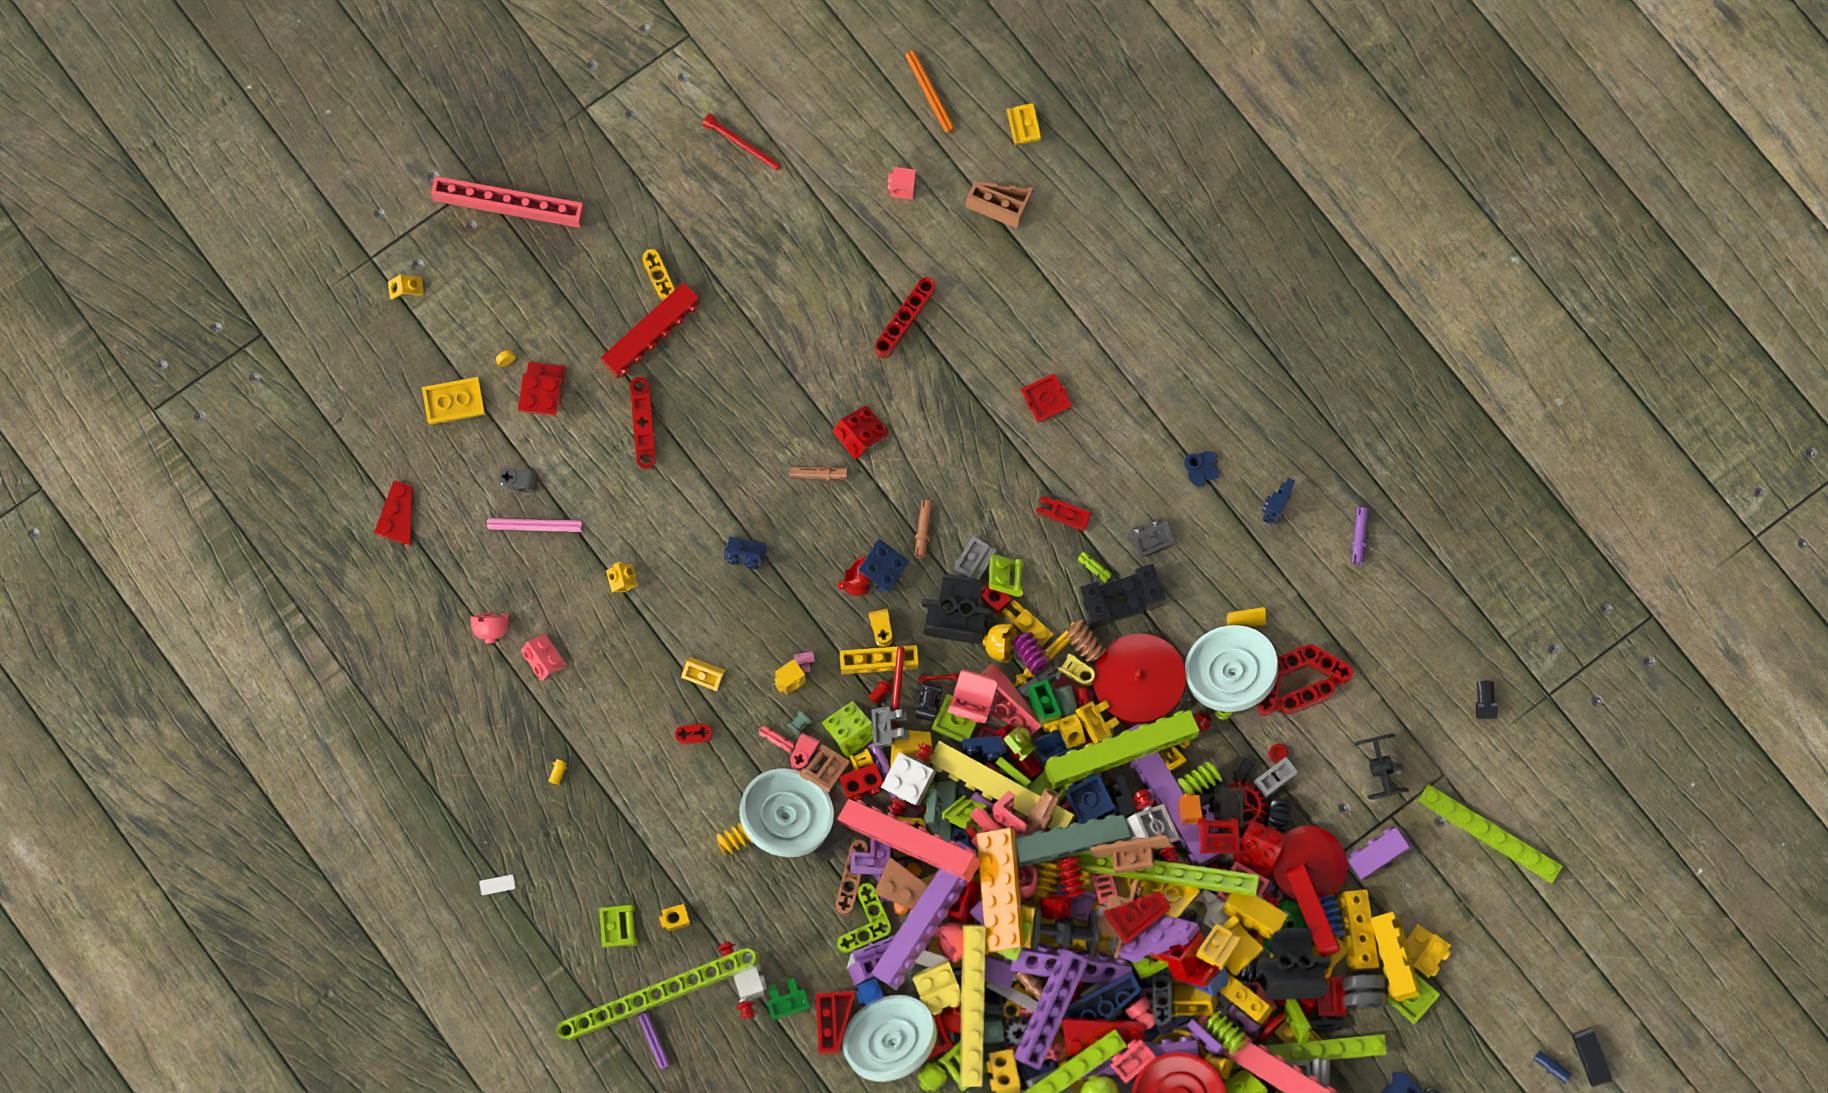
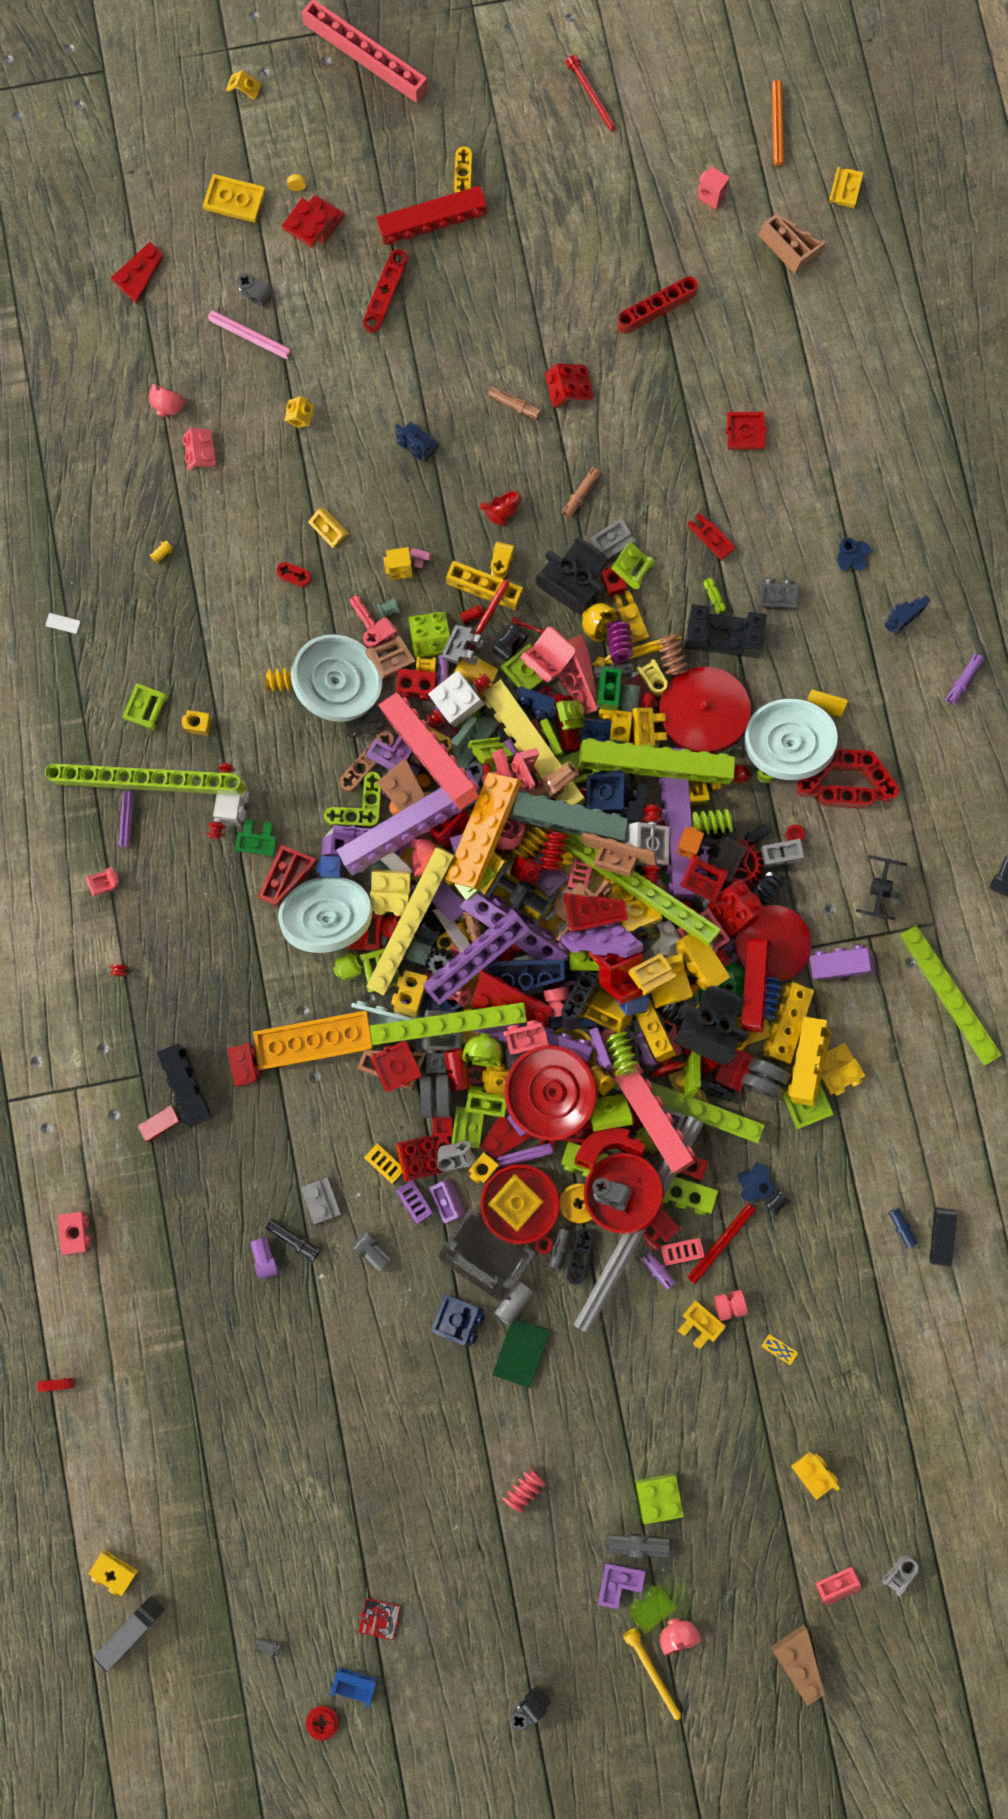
camera: 30 degrees right, 5 degrees up
dark blue bracket [858,539,909,593] -> none

